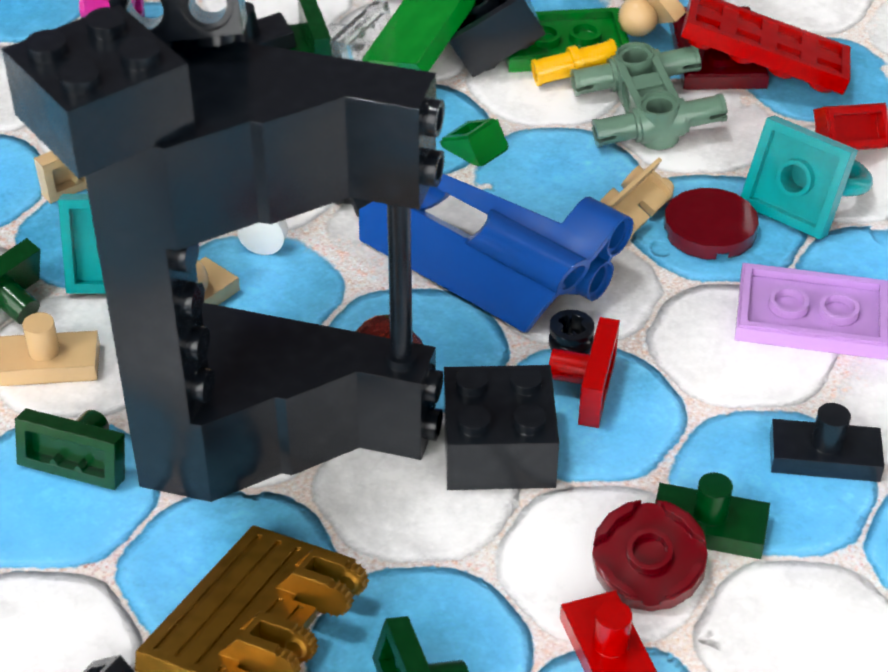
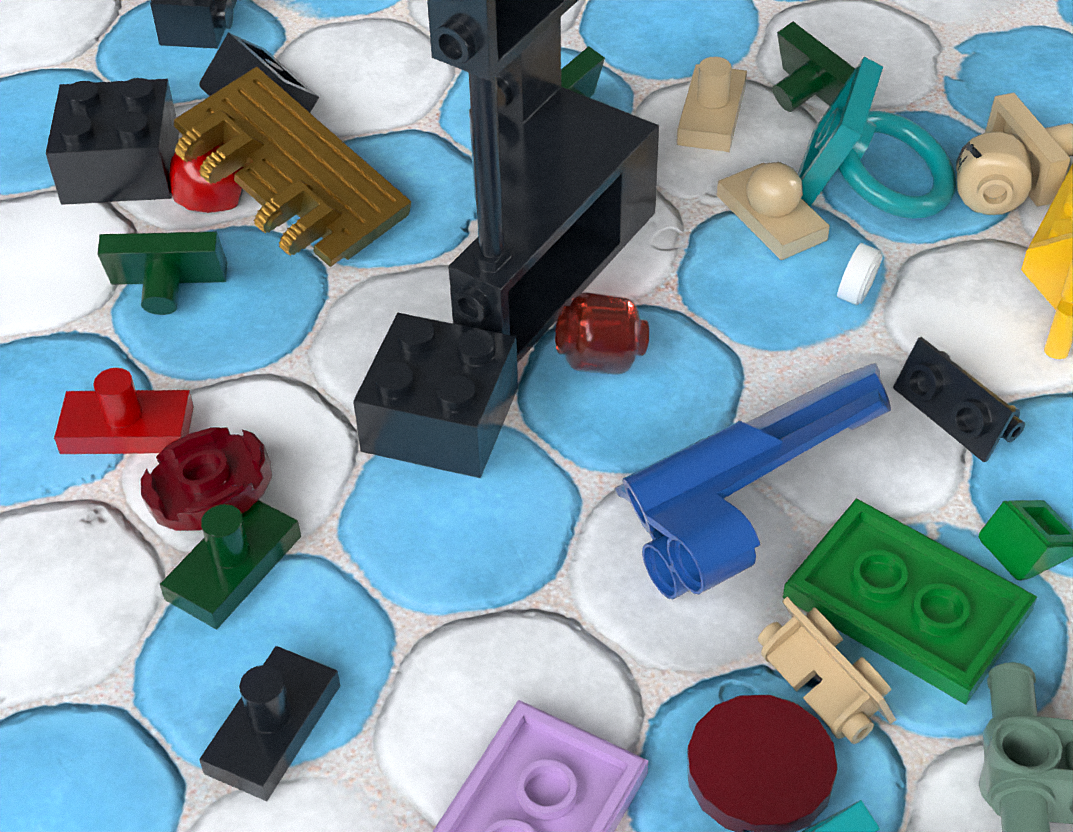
camera: 110 degrees right, 5 degrees up
black bush [549,309,594,354] -> none
red tile [549,317,620,428] -> none
none -> green tile [783,498,1037,705]

